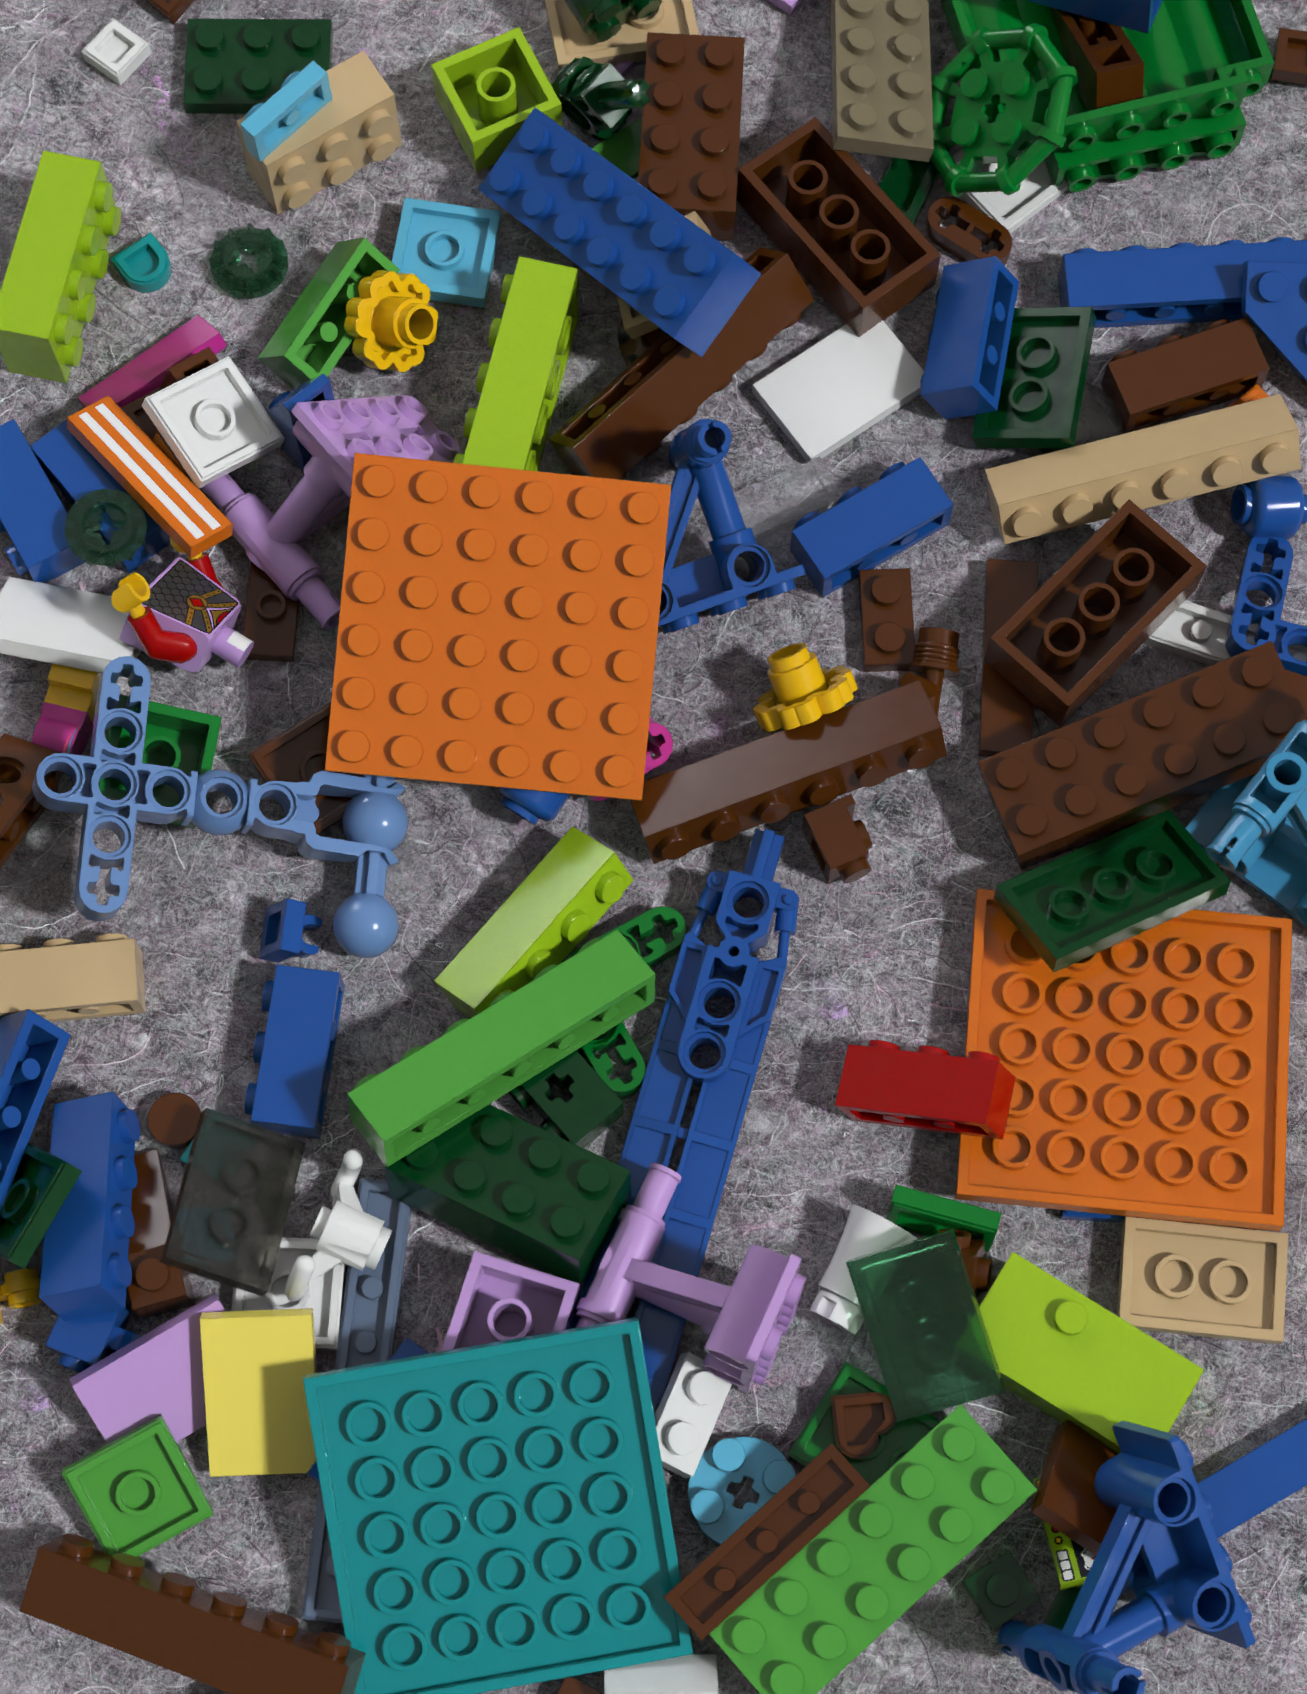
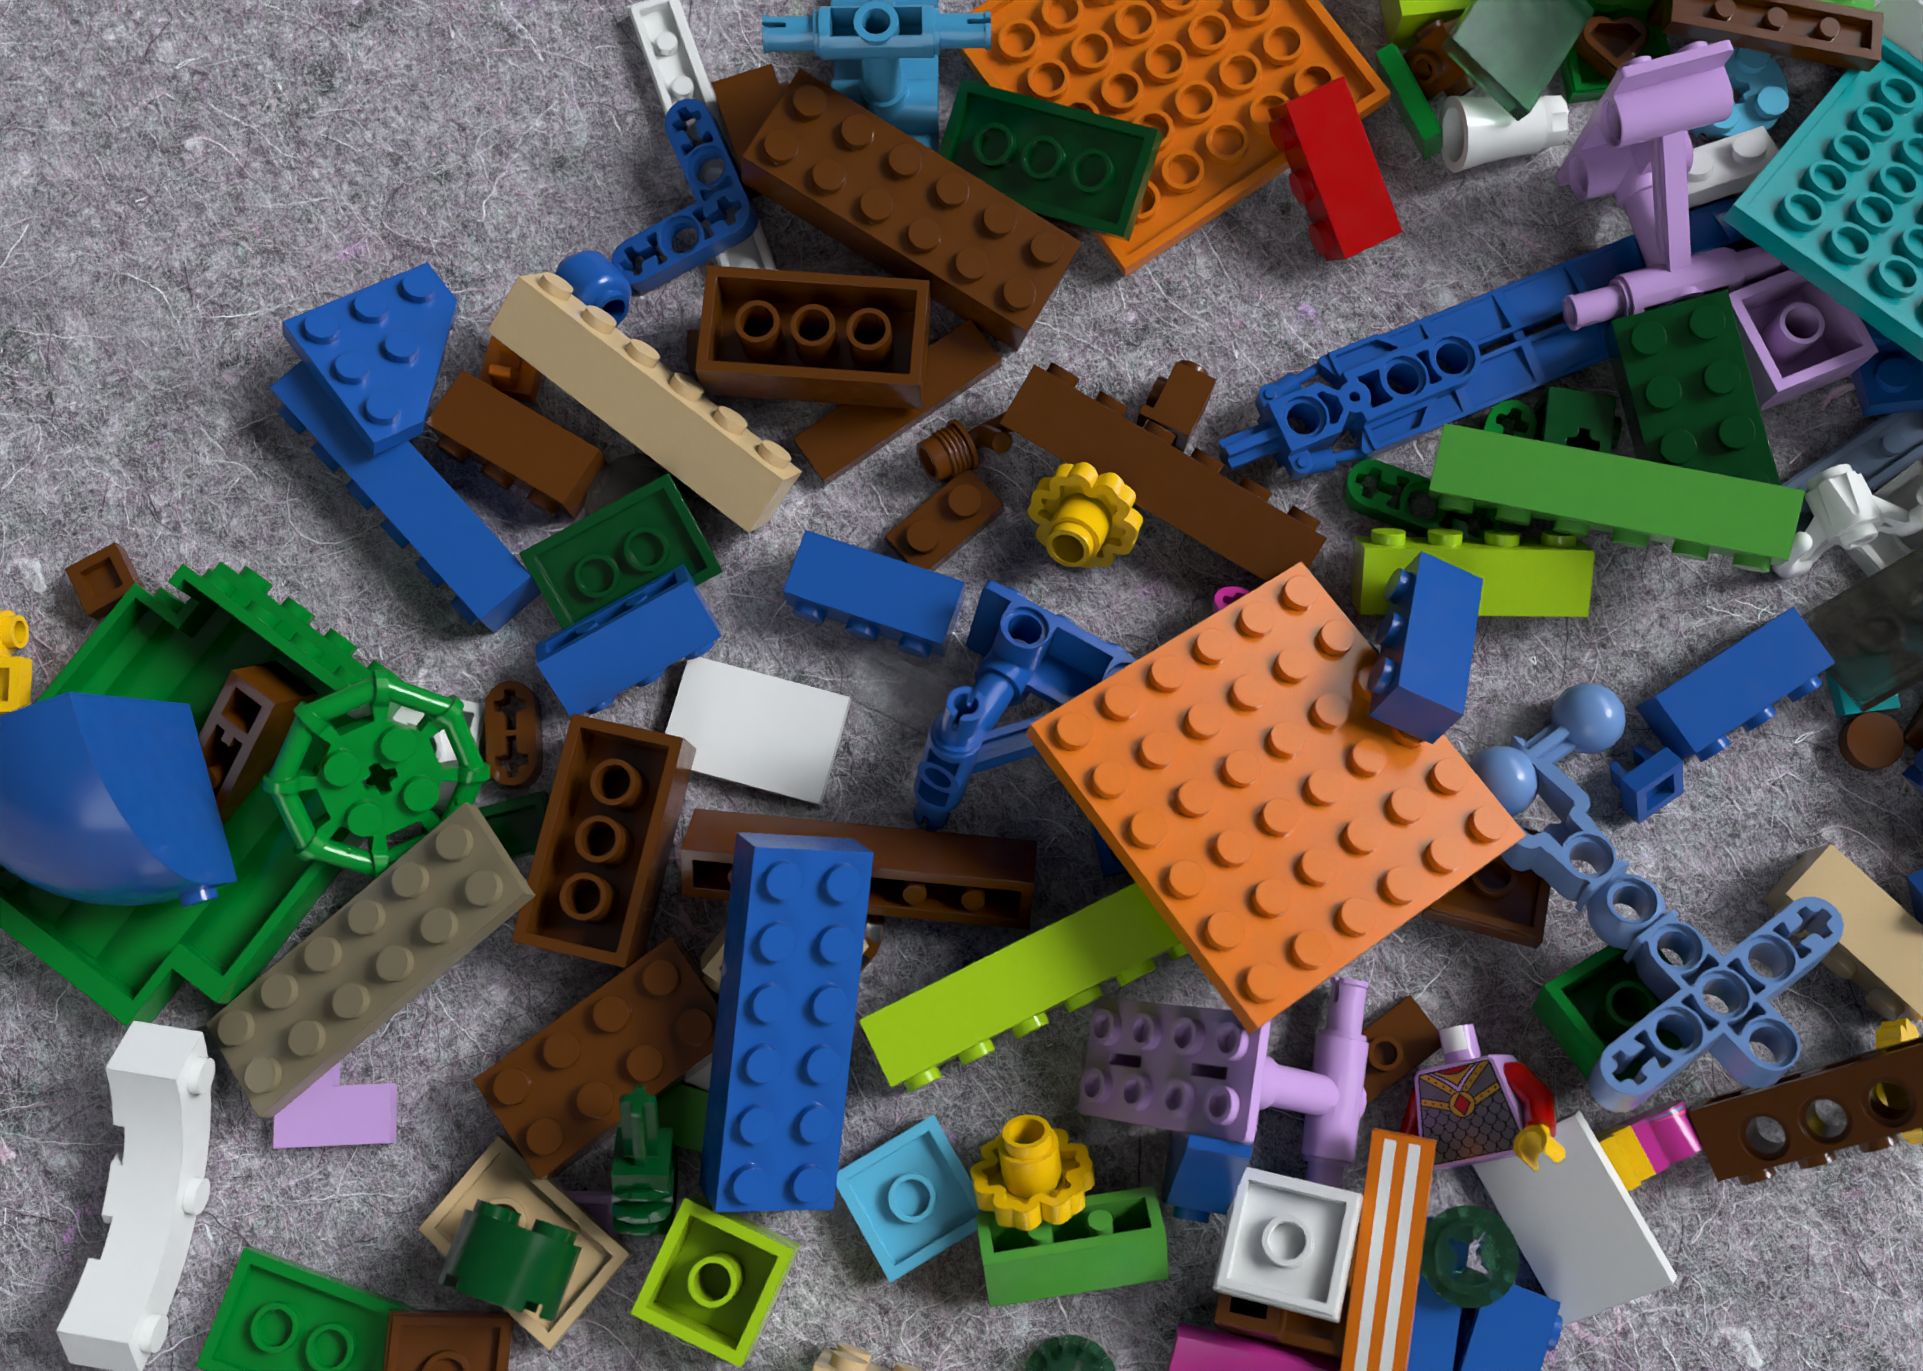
camera: 125 degrees left, 5 degrees up
none -> blue brick [1367,551,1483,744]

